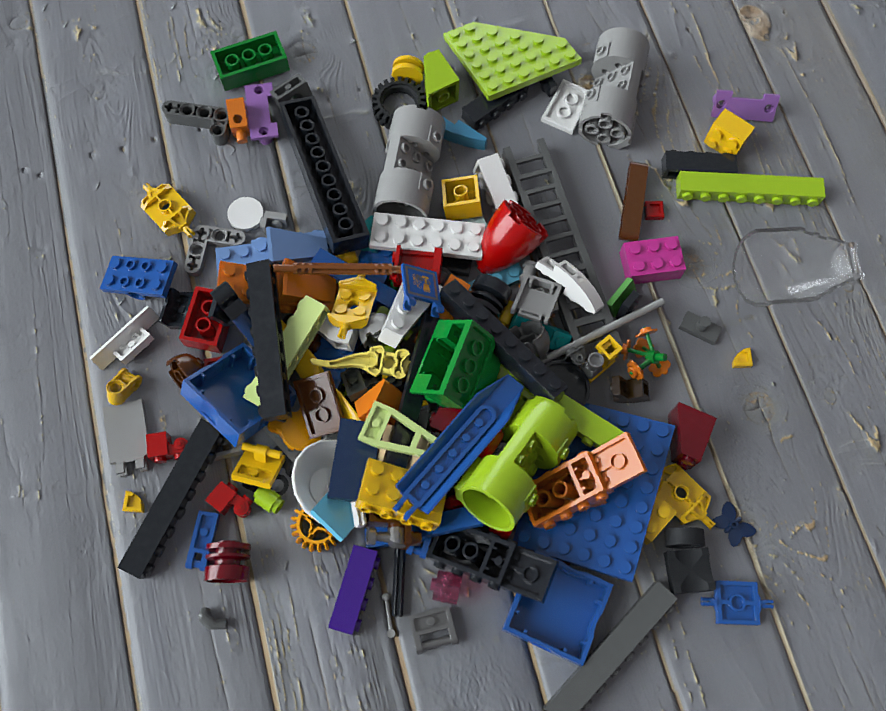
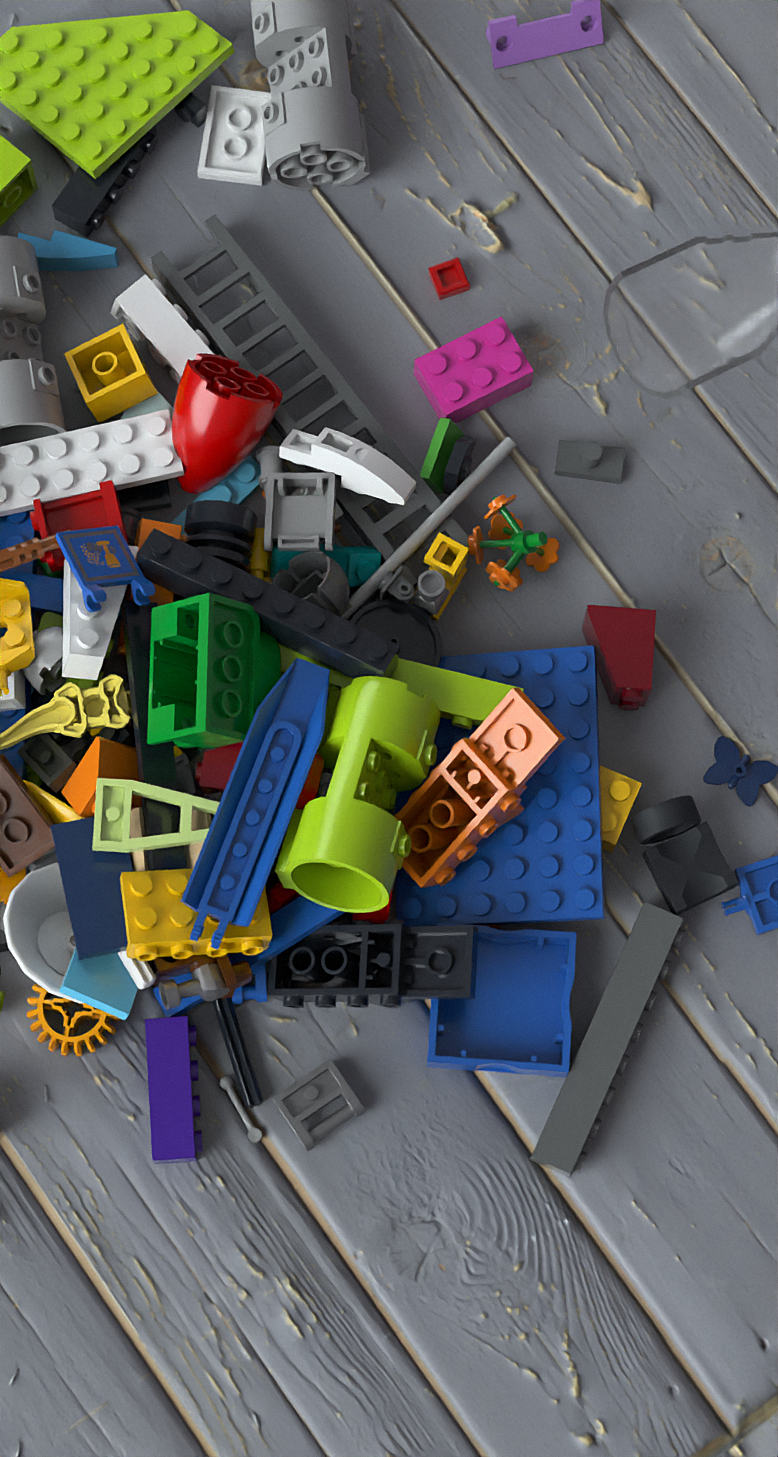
camera: 20 degrees left, 5 degrees up
clear pink brick [430,570,463,605] -> none
dark brown brick [610,375,650,403] -> none
reddish brown beam [618,161,649,242] -> none
yellow plate [657,463,716,530] -> none
black brick [662,150,738,179] -> none
lime brick [676,171,826,207] -> none
yellow brick [704,108,755,155] -> none
yellow tile [732,348,753,368] -> none

